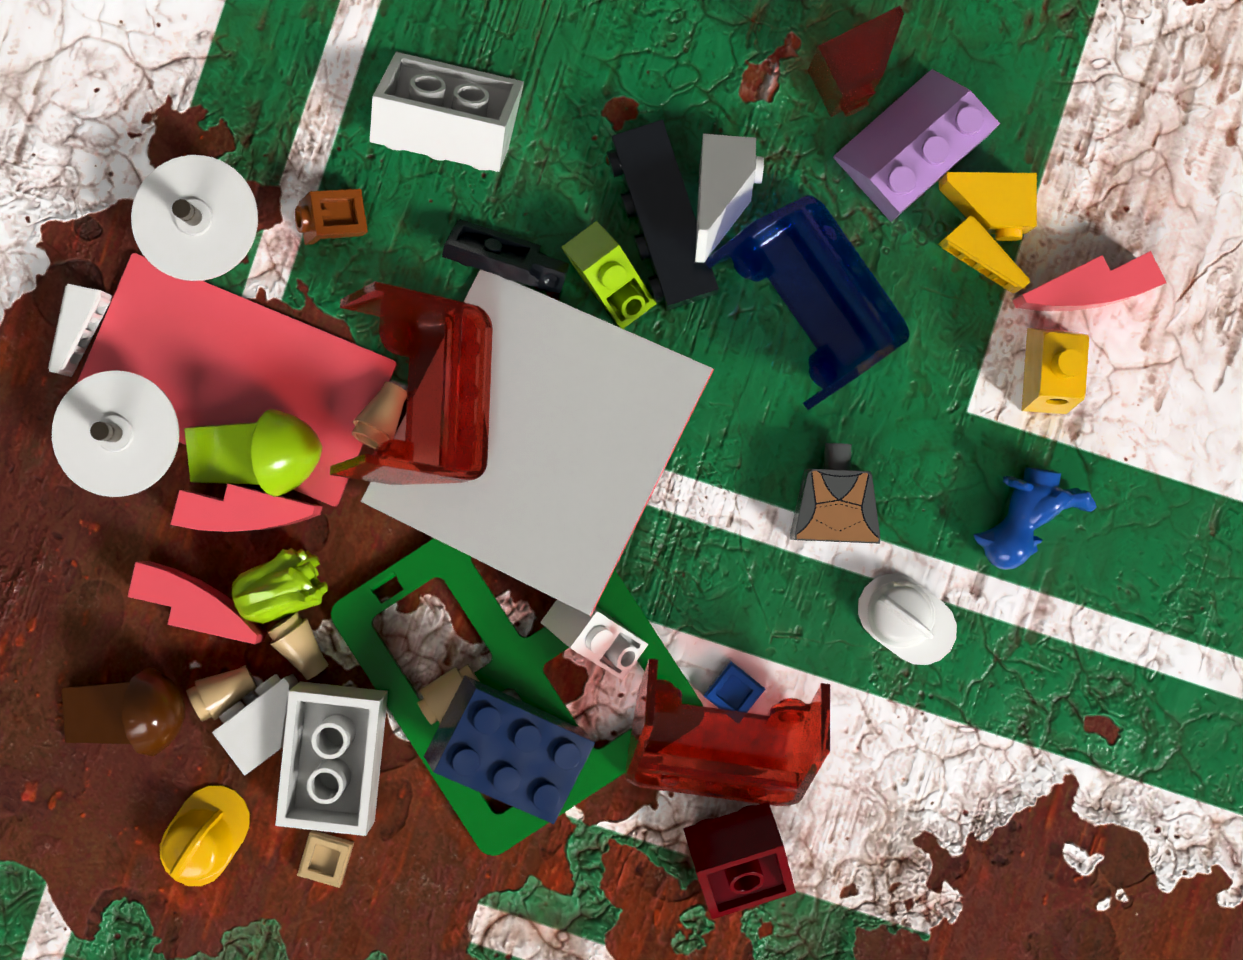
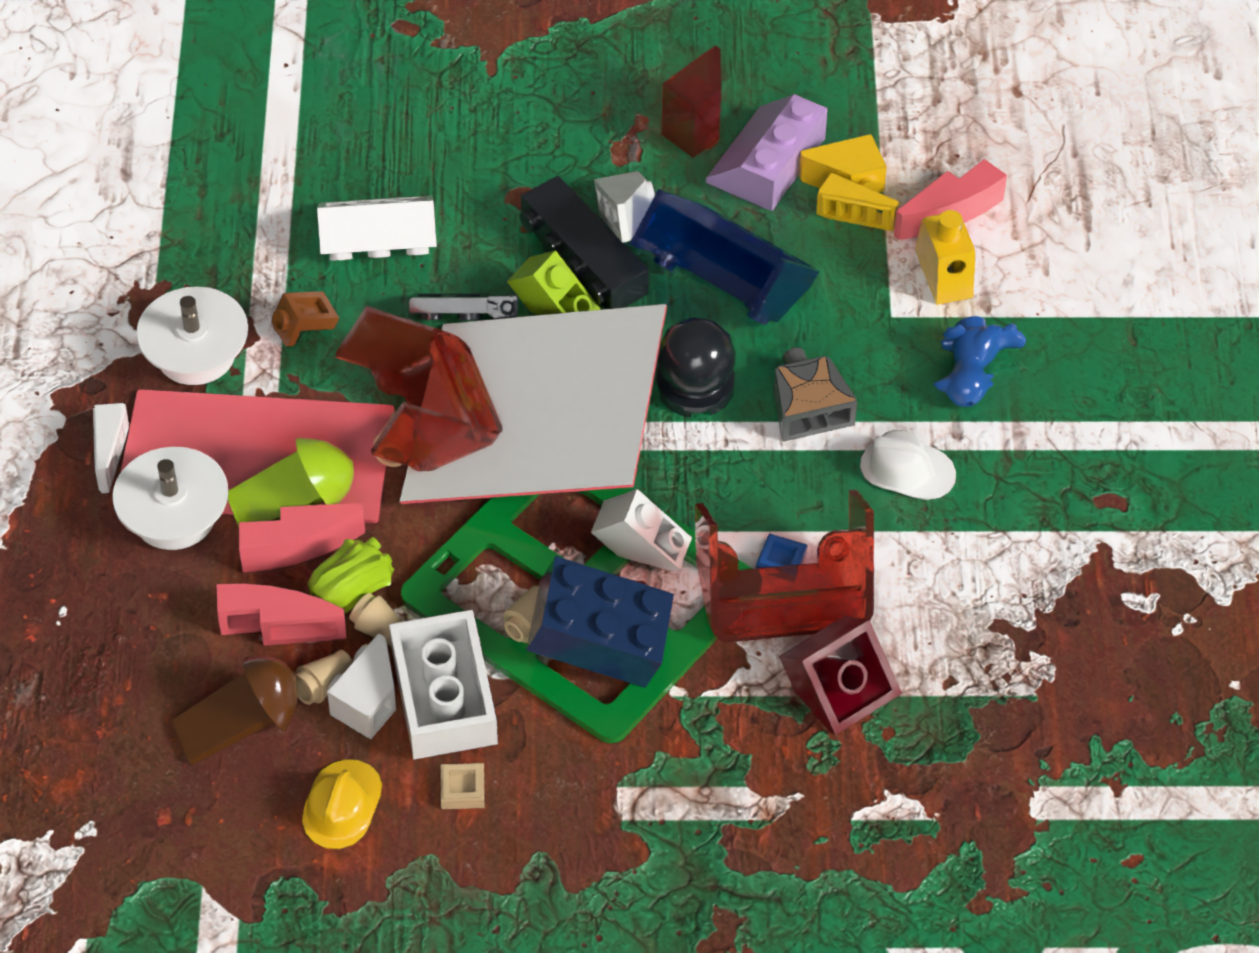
camera: 15 degrees left, 35 degrees down
none -> black tile [656,317,736,417]

